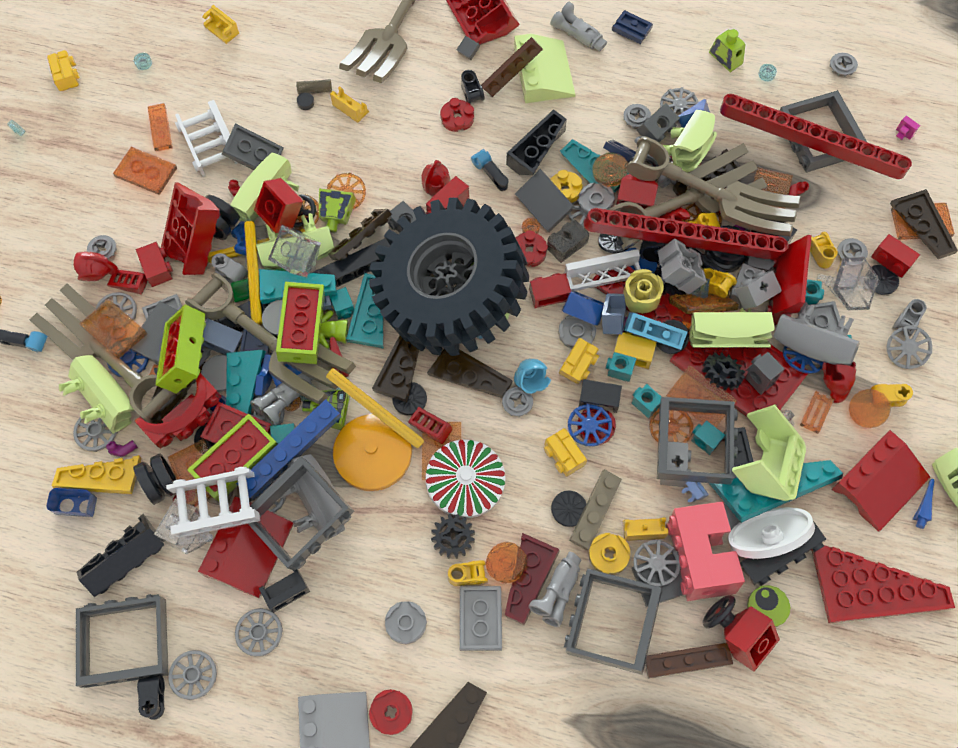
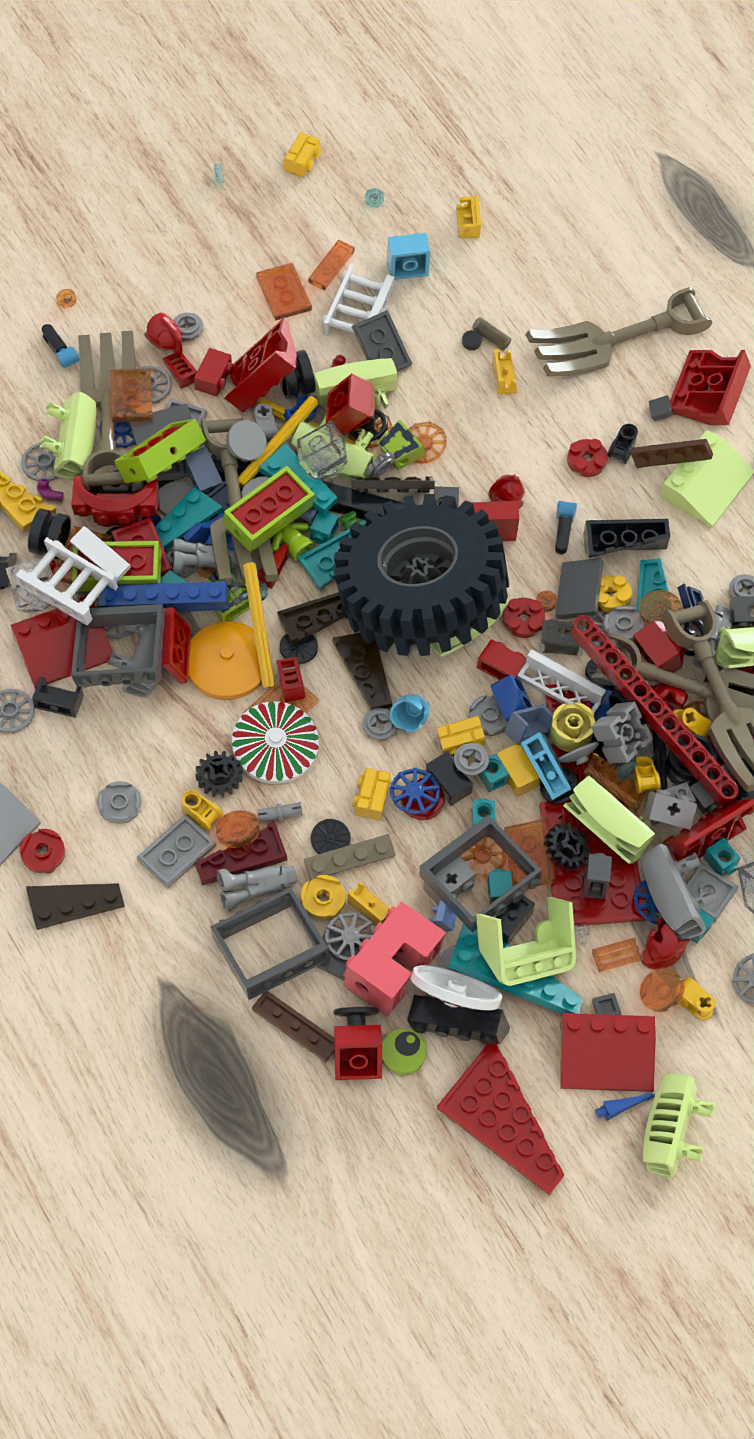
camera: 40 degrees right, 5 degrees down
none -> white tile [70,526,131,582]
none -> red tile [162,607,191,684]
none -> light grey tile [226,420,267,462]
none -> light grey pin [257,802,303,823]
none -> bright green bush [339,511,360,529]
none -> light grey gear [367,451,395,477]
none -> medium azure brick [387,233,430,280]
none -> light grey gear [454,743,489,777]
none -> light grey dish [558,742,599,766]
none -> dark grey tile [592,993,622,1015]

